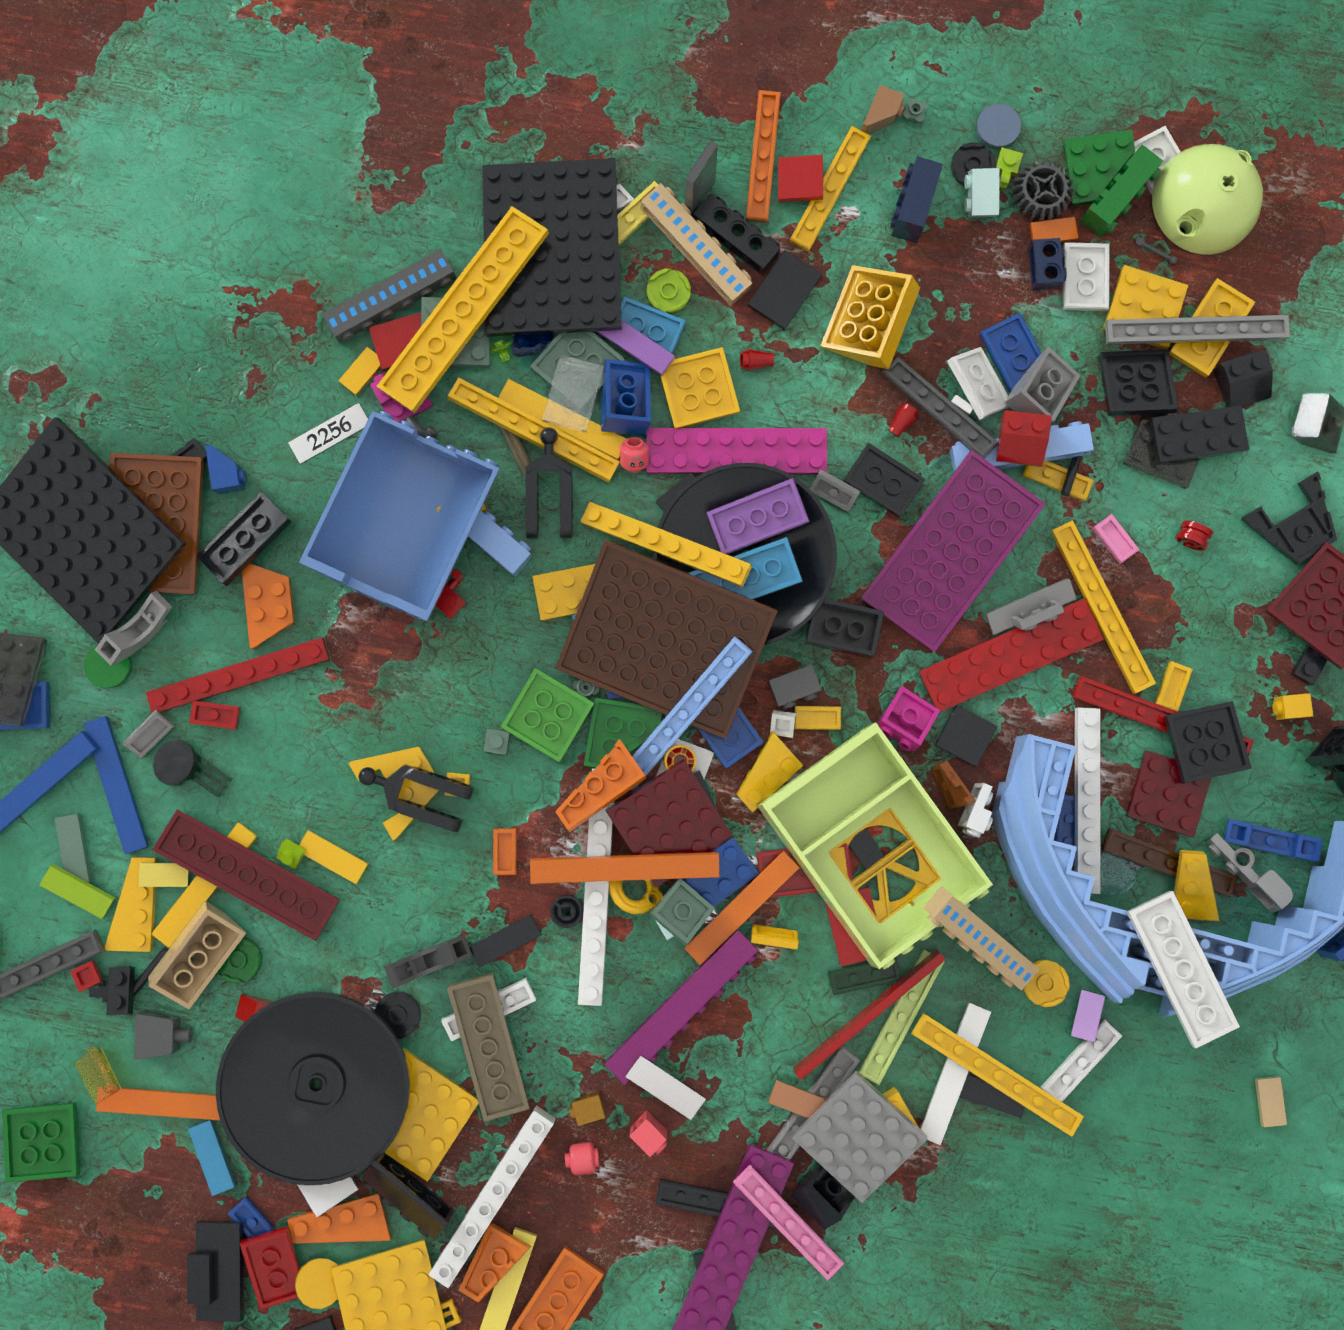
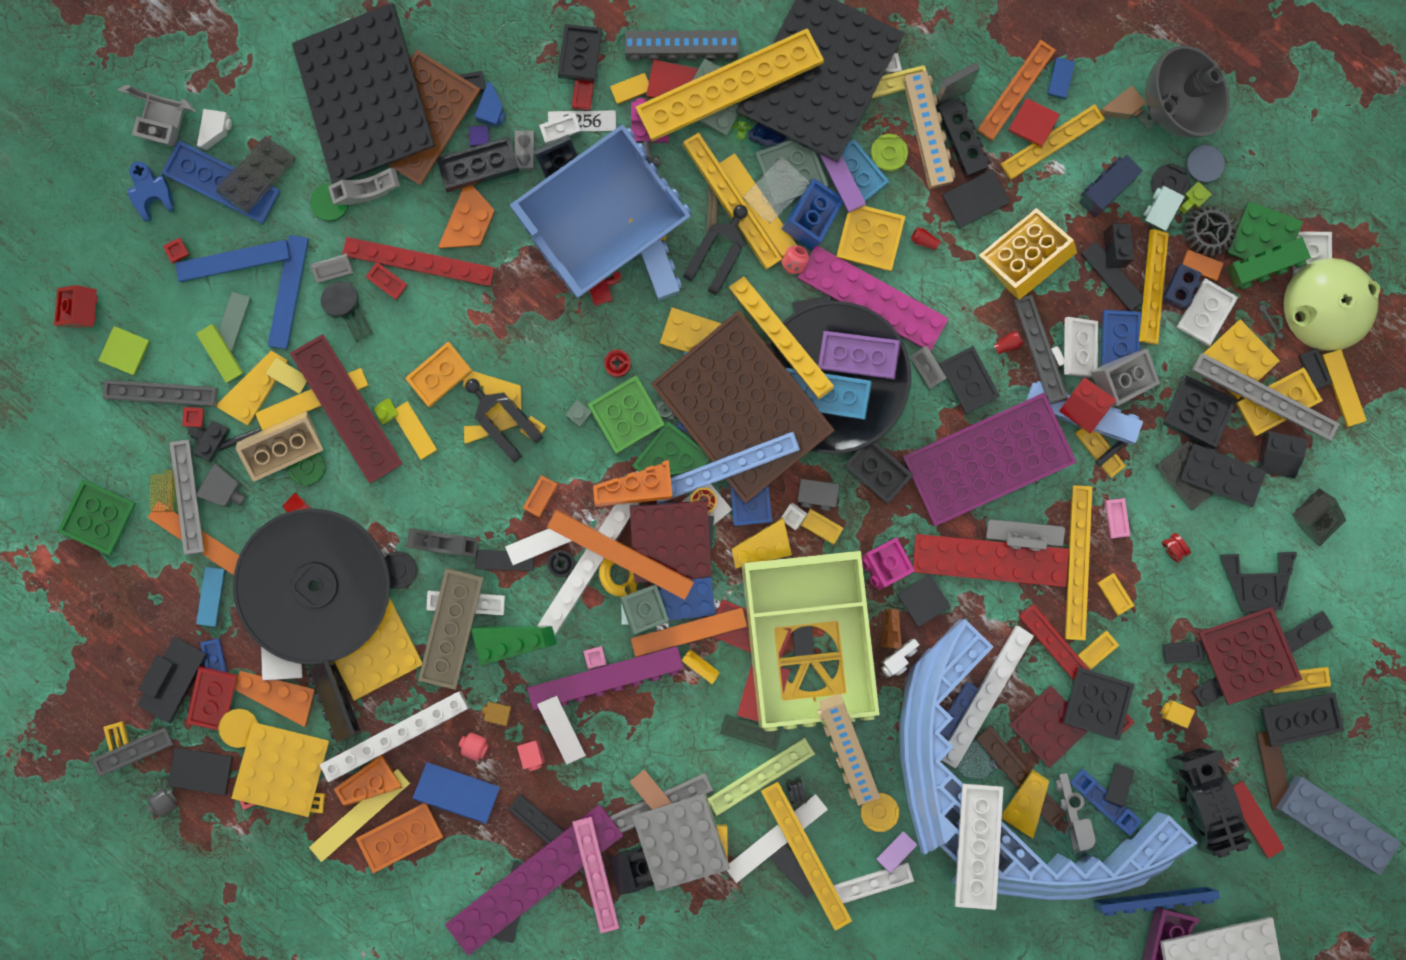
camera: 30 degrees right, 0 degrees up
red tile [793,949,945,1080] -> none
none -> light grey plate [169,439,205,556]
none -> light orange tile [405,341,473,408]
none -> blue tile [413,762,500,825]
none -> dark purple tile [469,125,489,147]
none -> green wedge [471,626,557,665]
none -> white sticker [505,529,572,565]
none -> light grey tile [515,130,534,169]
none -> black brick [533,134,577,178]
none -> white plate [539,113,581,144]
none -> black tile [558,24,603,82]
none -> red tile [572,80,594,111]
none -> bright pink tile [583,646,607,670]
none -> red wheel [604,349,631,378]
none -> black wheel [785,777,807,807]
none -> blue tile [1047,57,1075,99]
none -> black tile [1081,241,1143,311]
none -> yellow tile [1097,573,1135,616]
none -> black tile [1103,763,1134,808]
none -> black brick [1104,223,1134,268]
none -> yellow tile [1139,229,1169,345]
none -> dark grey piece [1145,45,1230,138]
none -> black tile [1162,641,1204,664]
none -> black tile [1298,348,1332,390]
none -> yellow tile [1321,349,1367,427]

